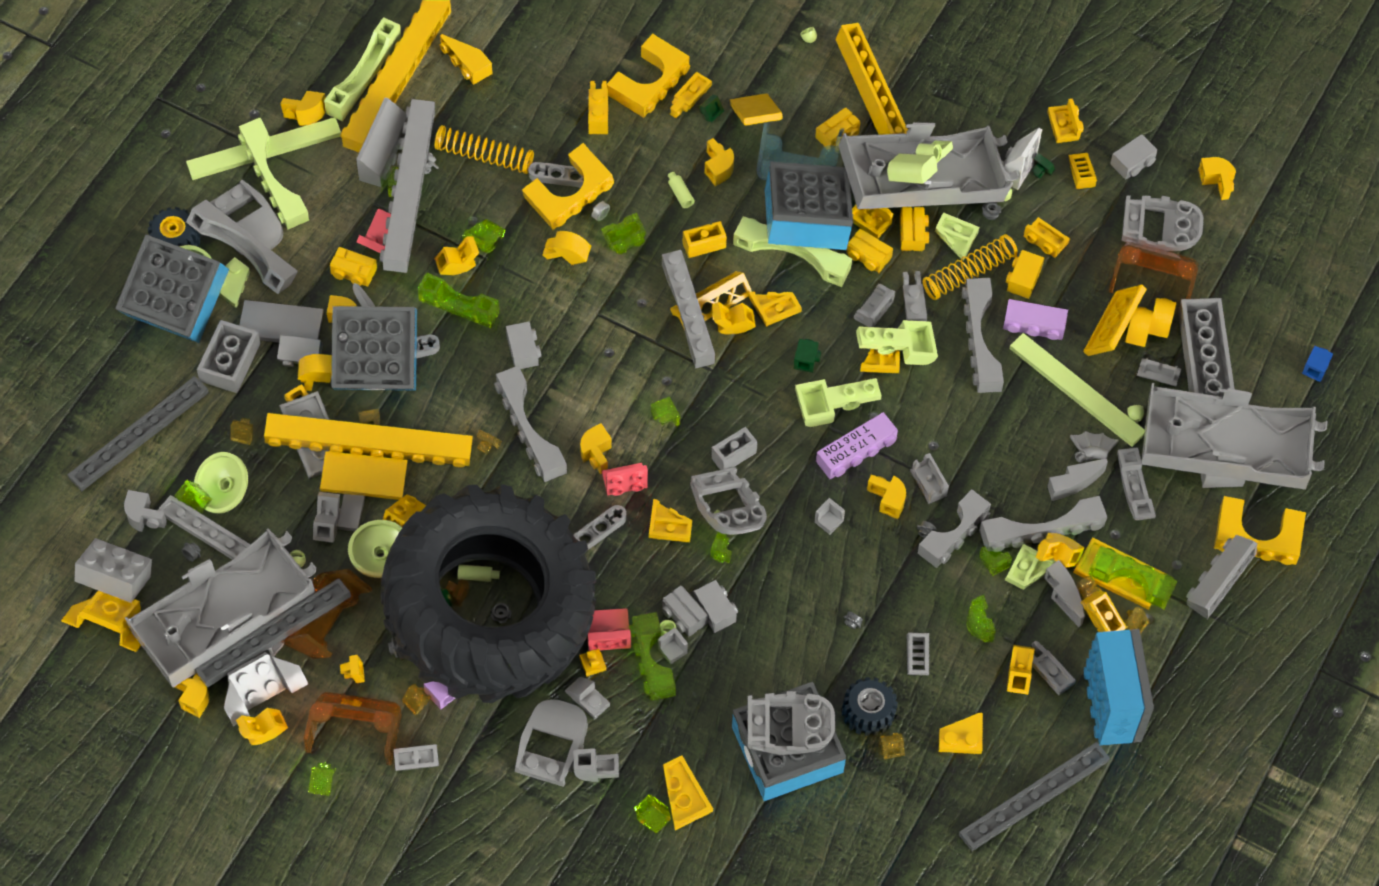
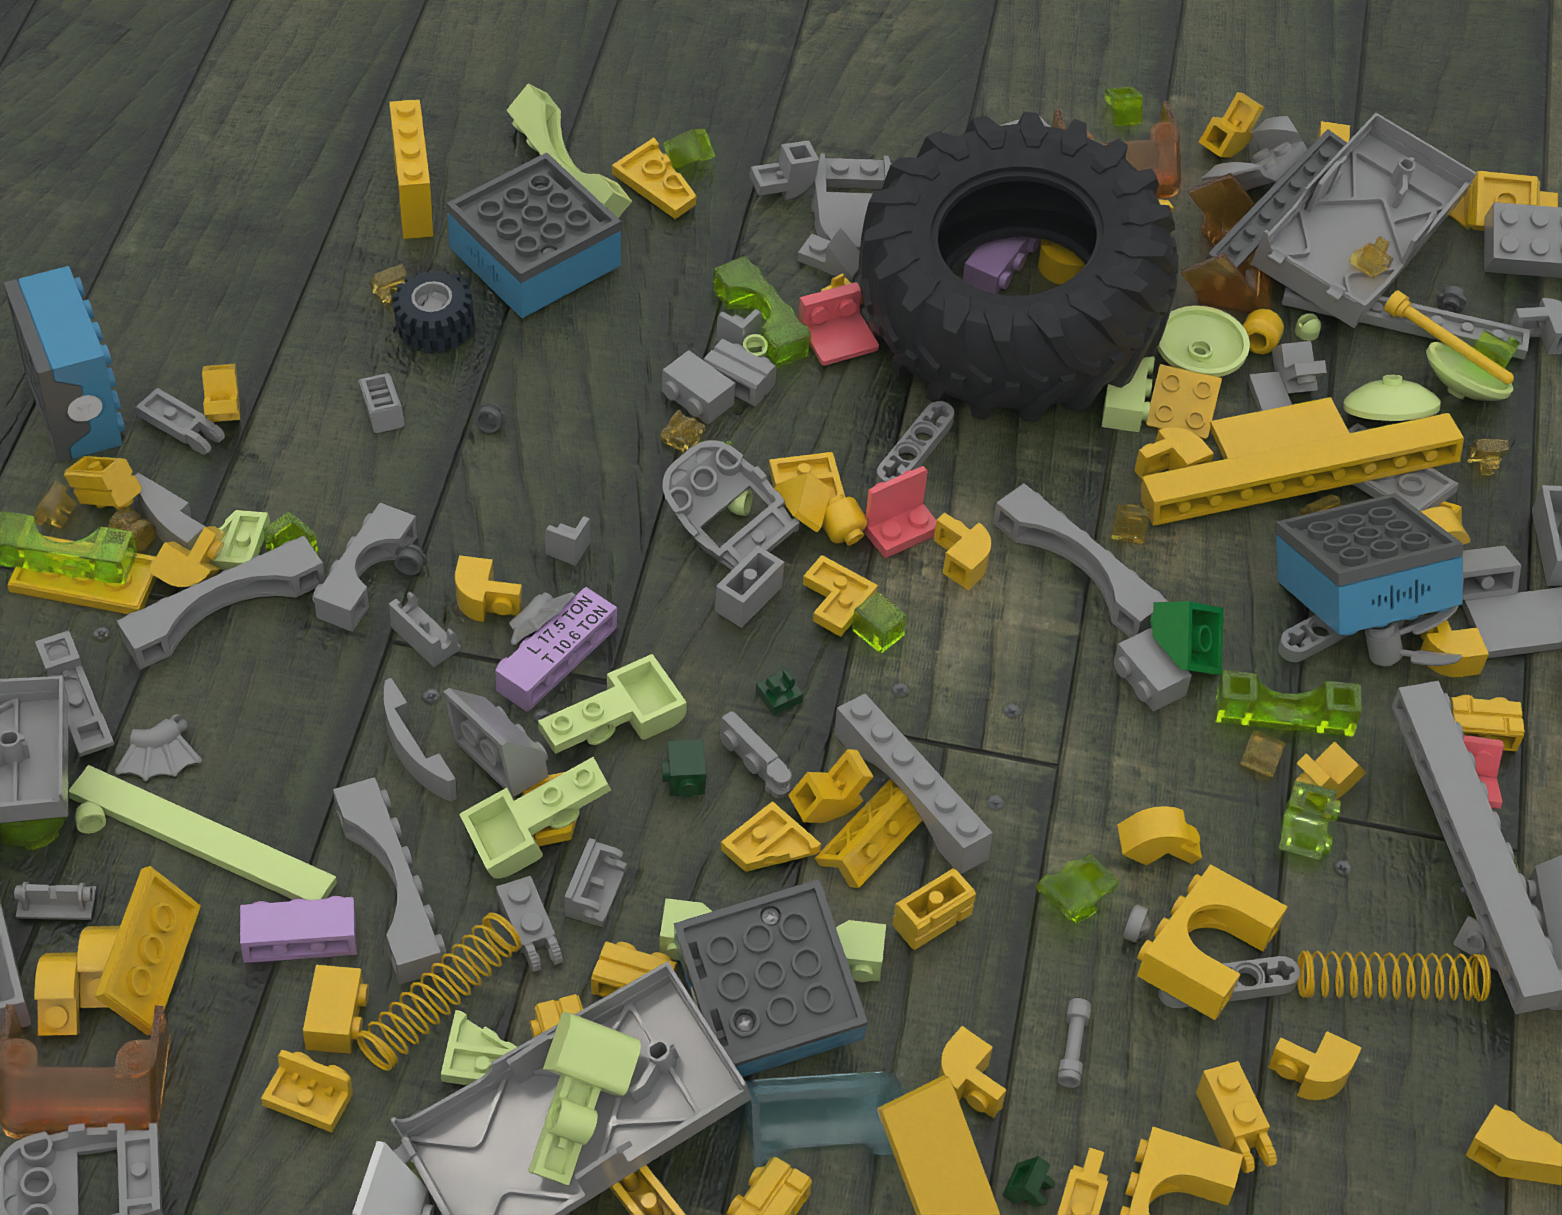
camera: 160 degrees right, 10 degrees down
yellowish green cylinder [668,172,695,208] -> none
light grey slope [747,691,835,755] -> none
yellow wing [939,713,983,754] -> none
dark grey plate [959,742,1110,852] -> none
clear neon green cylinder [966,594,996,642] -> none
light grey slope [1048,458,1108,501] -> none
none -> light grey slope [384,678,457,802]
none -> yellow arch [389,100,433,239]
none -> light grey slope [443,688,548,797]
none -> yellowish green arch [507,84,632,218]
none -> light grey arm [509,592,575,645]
none -> clear yellow tile [661,410,705,452]
none -> light grey hinge [720,711,792,800]
none -> dark green tile [756,669,803,716]
none -> yellow slope [774,472,832,532]
none -> yellow plate [803,555,878,637]
none -> yellow head [822,494,868,545]
none -> light grey bar [1057,998,1091,1088]
none -> yellow brick [1134,427,1214,479]
none -> green slope [1151,601,1224,675]
none -> clear yellow tile [1240,730,1287,778]
none -> yellow head [1243,309,1284,355]
none -> yellow brick [1268,1031,1362,1100]
none -> yellowish green dish [1343,375,1441,421]
none -> clear yellow tile [1349,236,1394,278]
none -> yellow piece [1384,290,1514,384]

